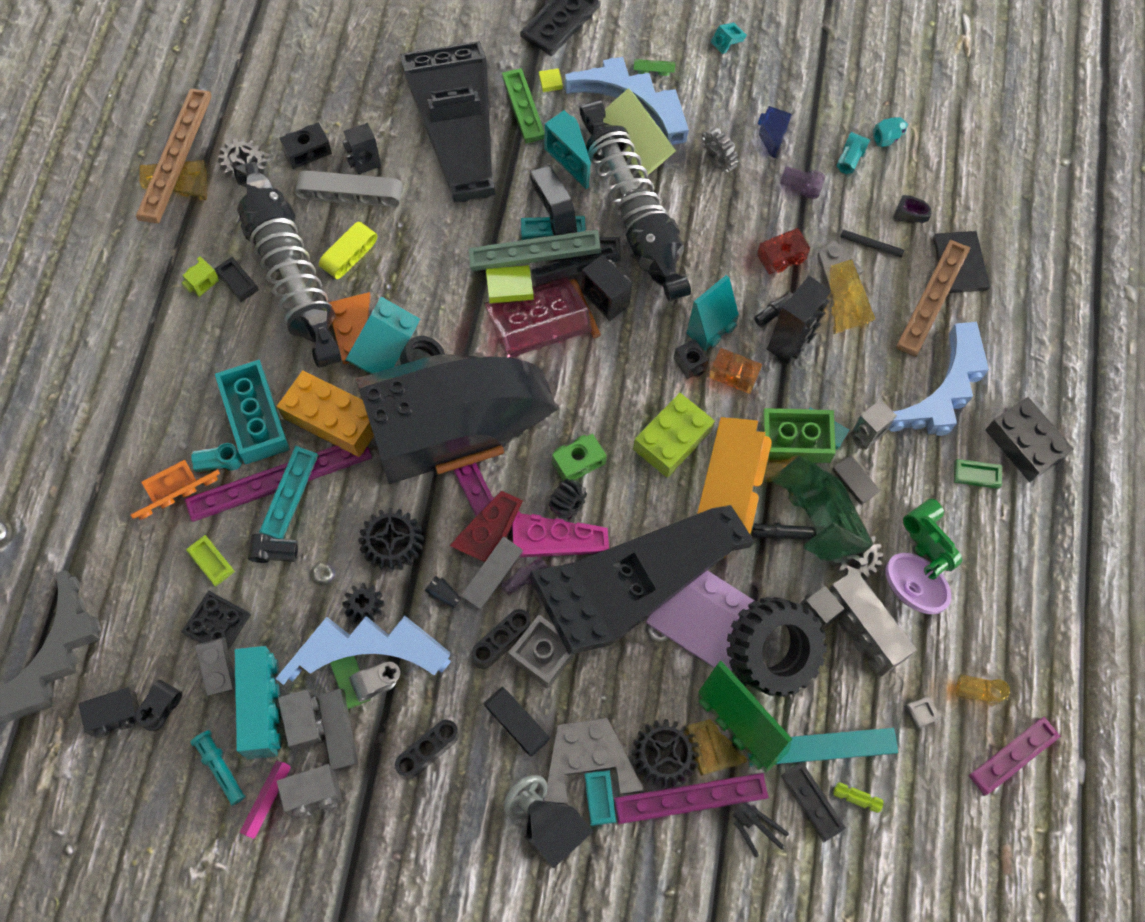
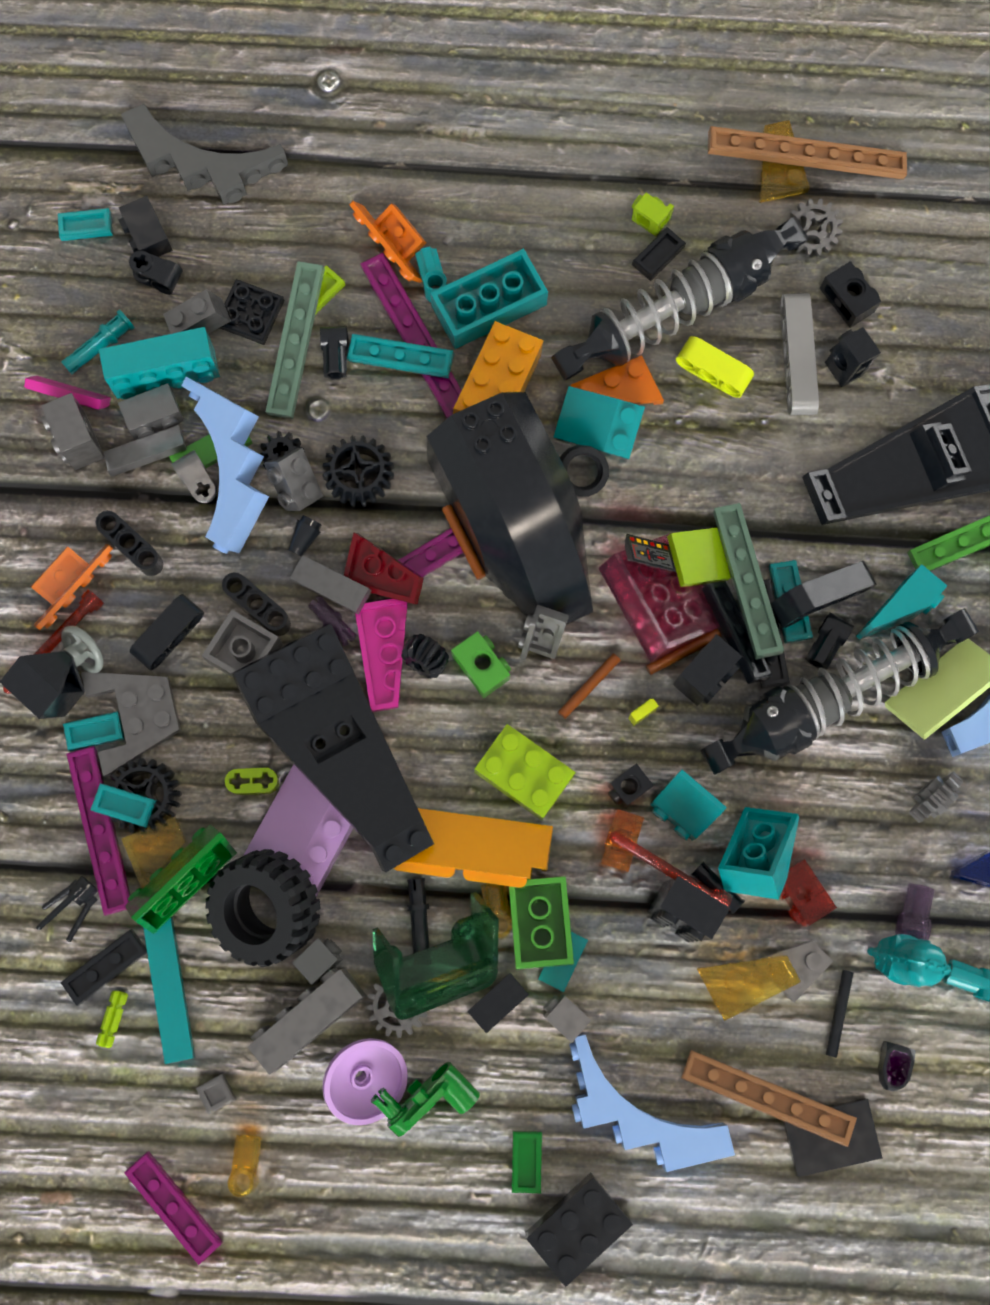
camera: 85 degrees right, 10 degrees up
none -> clear red piece [3,589,105,694]
none -> orange bracket [30,544,113,631]
none -> teal tile [58,208,113,241]
none -> teal tile [91,783,155,828]
none -> lime beam [225,768,279,795]
none -> flat silver bracket [264,448,323,511]
none -> sand green plate [265,261,325,419]
none -> flat silver bracket [518,605,569,660]
none -> dark orange bar [558,653,621,719]
none -> clear red piece [609,831,733,907]
none -> piece [624,534,676,572]
none -> neon yellow tile [628,699,659,726]
none -> teal slope [718,807,799,900]
none -> black piece [805,612,854,670]
none -> teal helmet [867,934,952,988]

